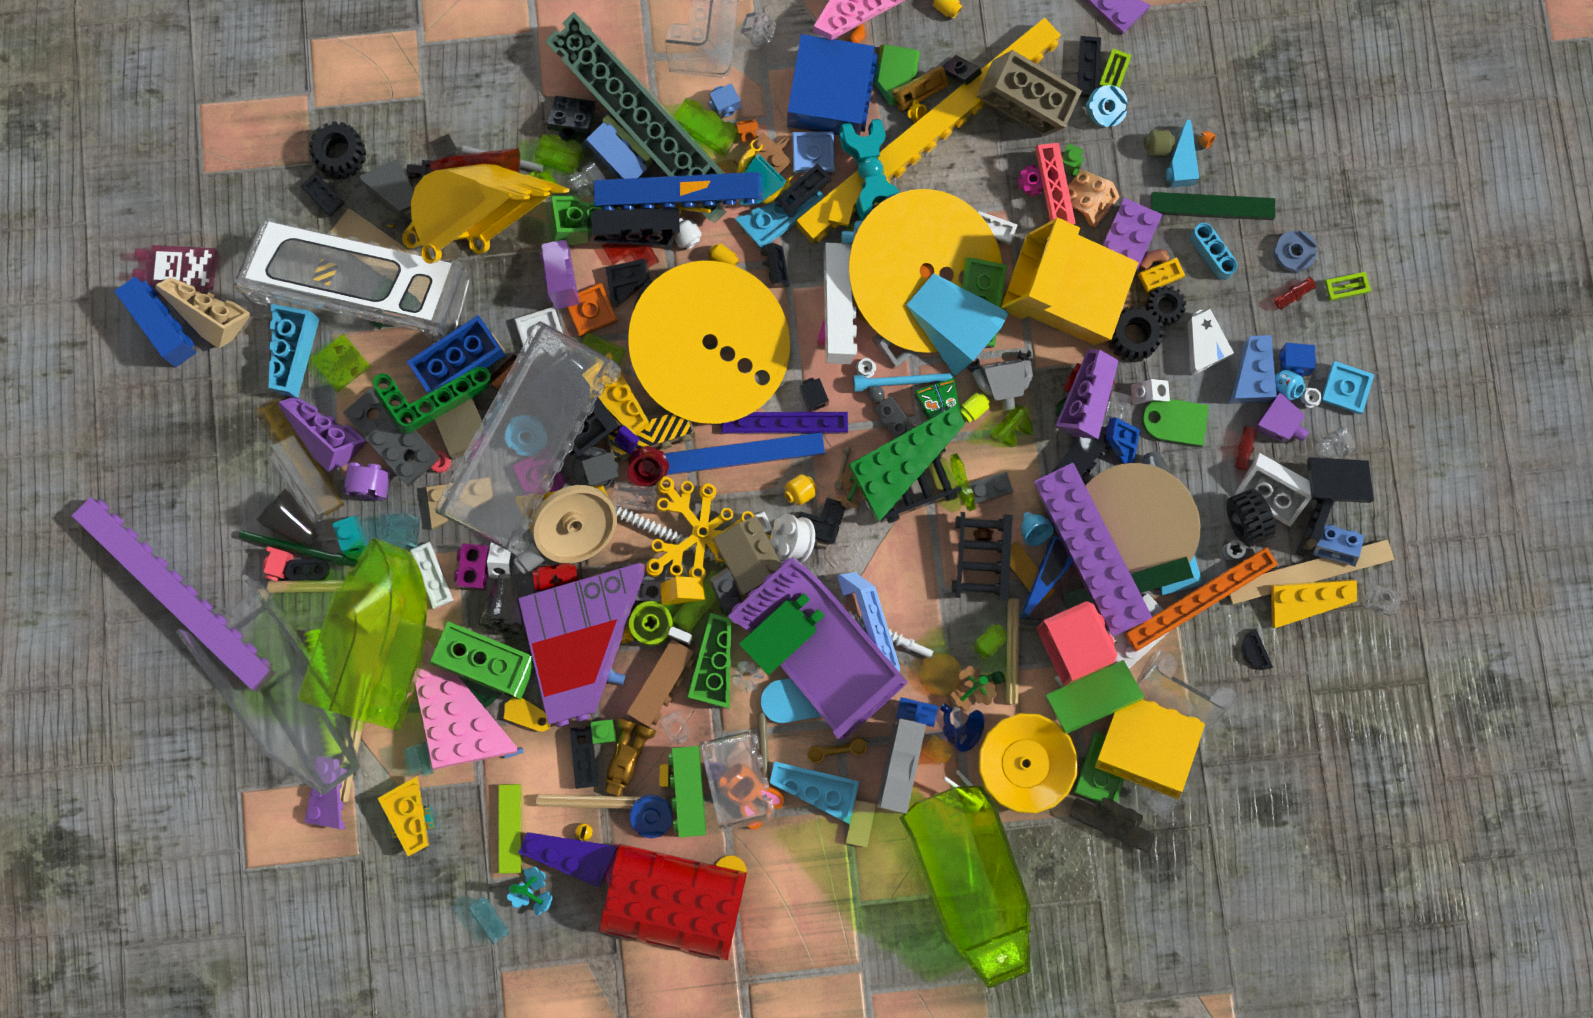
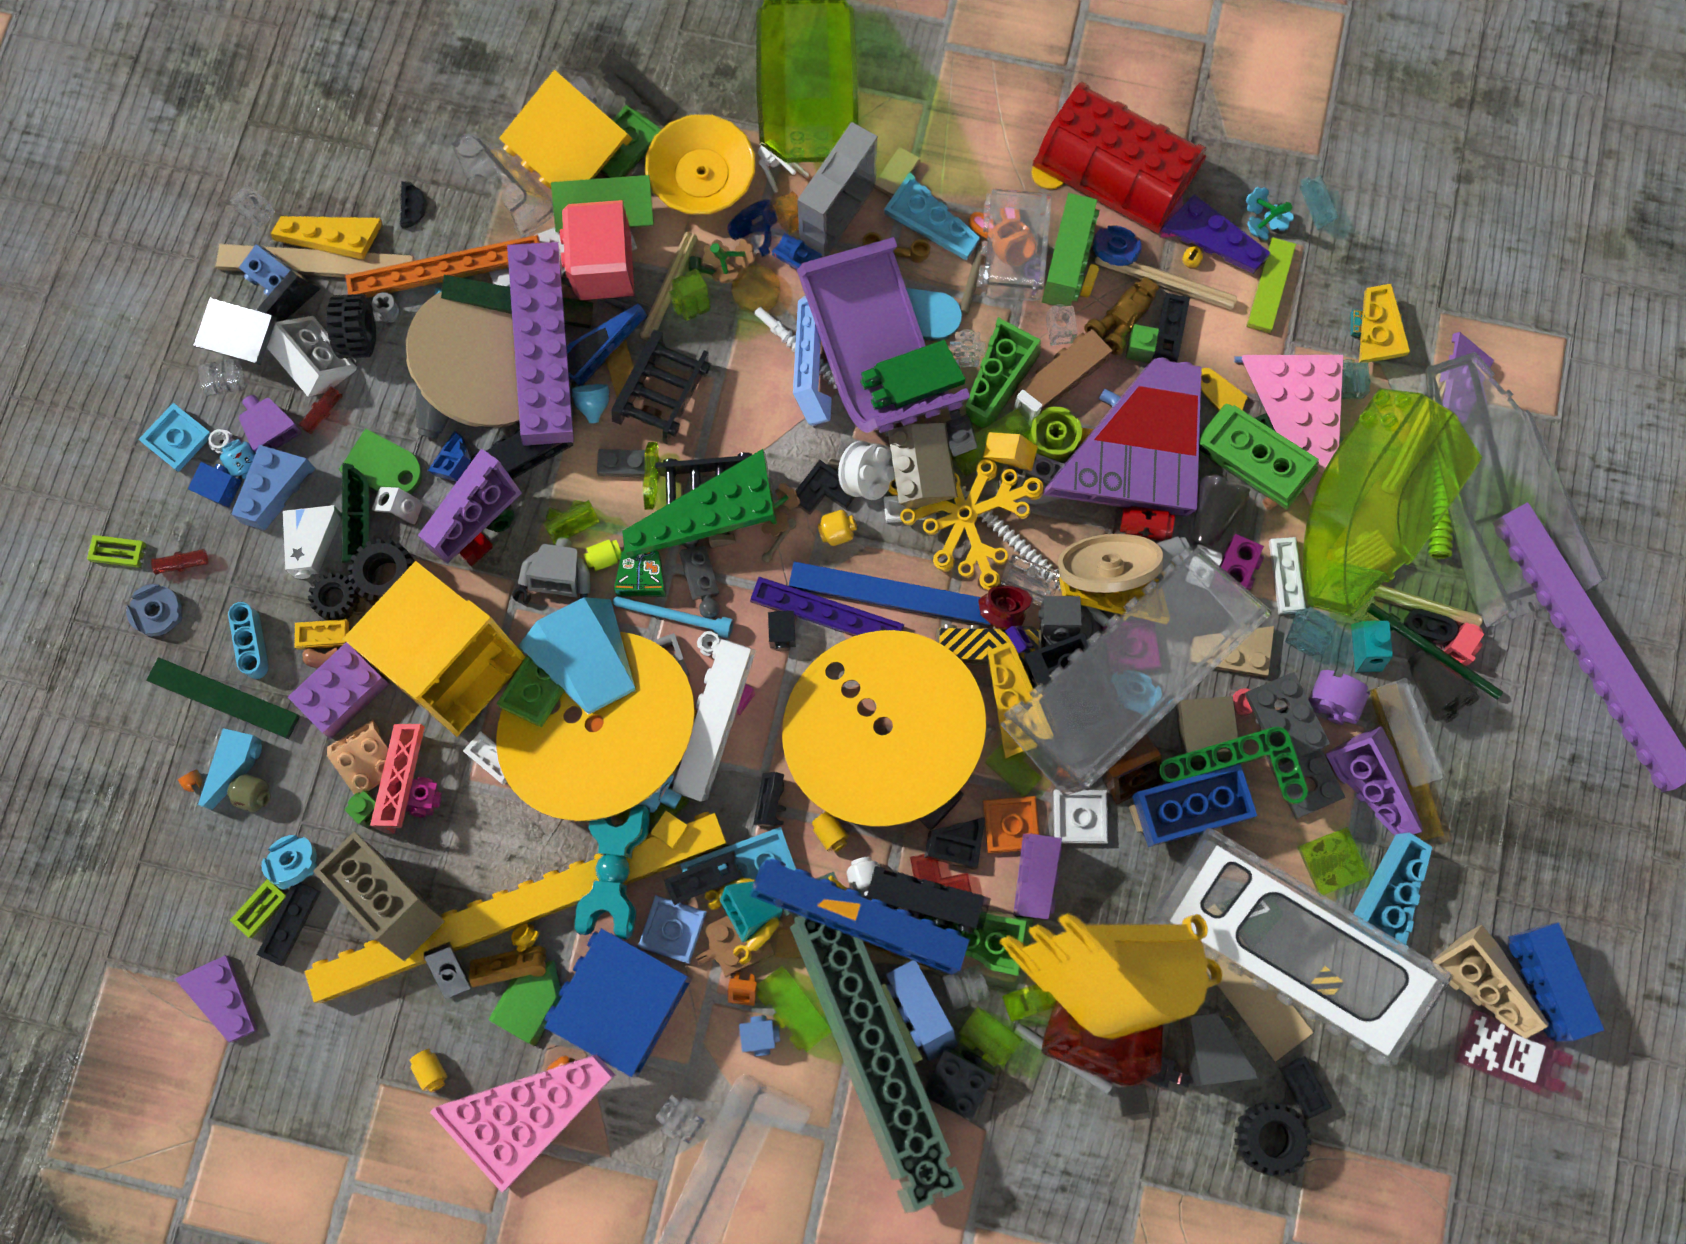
camera: 155 degrees left, 5 degrees down
none -> dark green brick [341,463,369,563]

